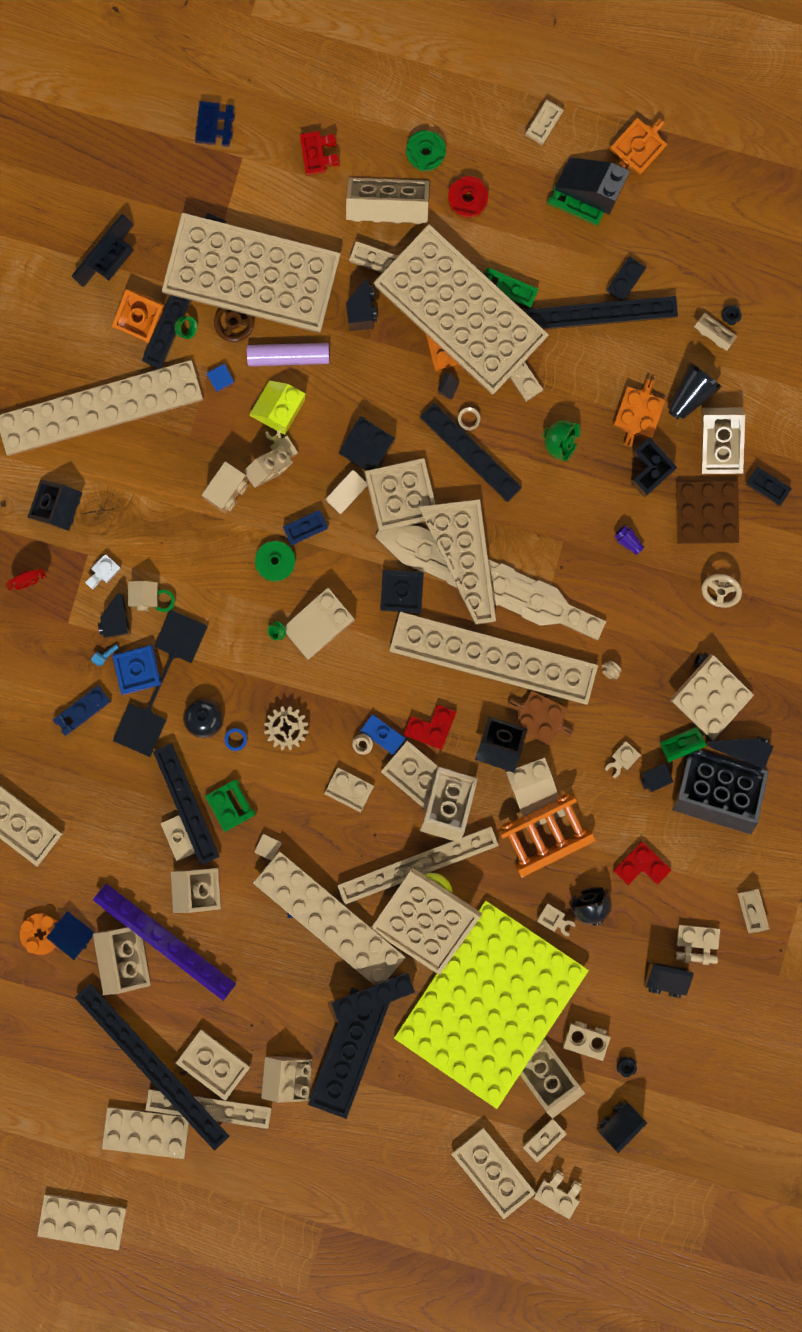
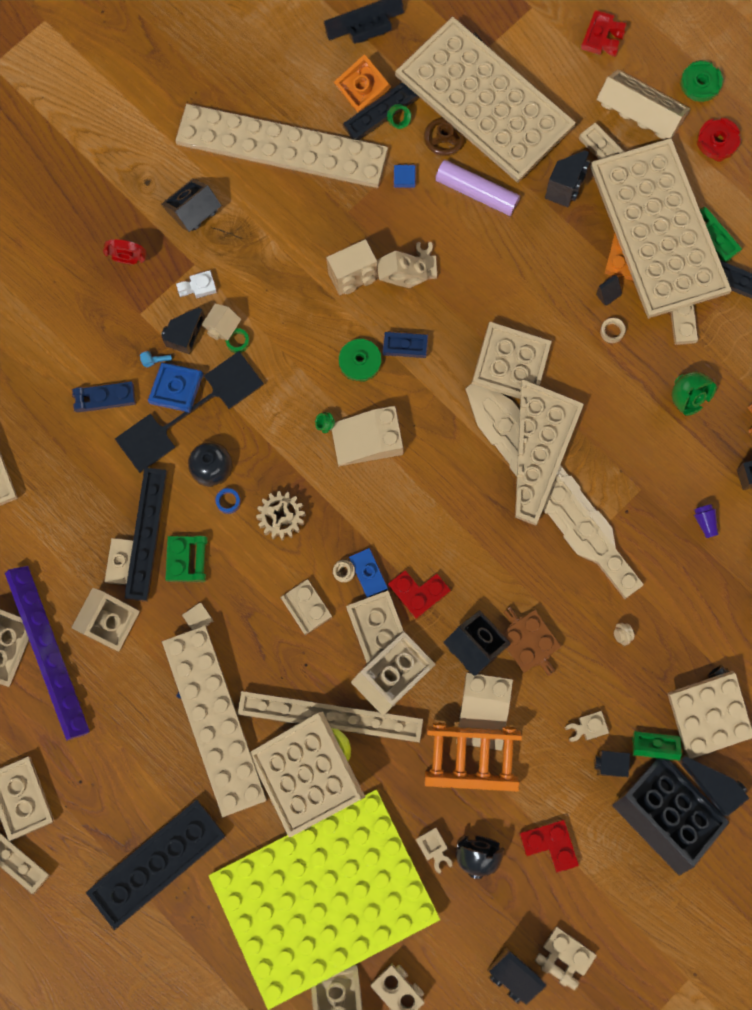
camera: 30 degrees right, 10 degrees down
neon yellow slope [249,381,306,435] -> none
tan slope [261,1056,312,1103] -> none
tan slope [325,470,367,515] -> none
black arch [327,972,415,1023] -> none
black slope [339,416,395,471] -> none
black plate [380,570,424,614] -> none
tan plate [389,612,598,705] -> none
black plate [420,403,522,503] -> none
tan plate [738,889,770,933] -> none

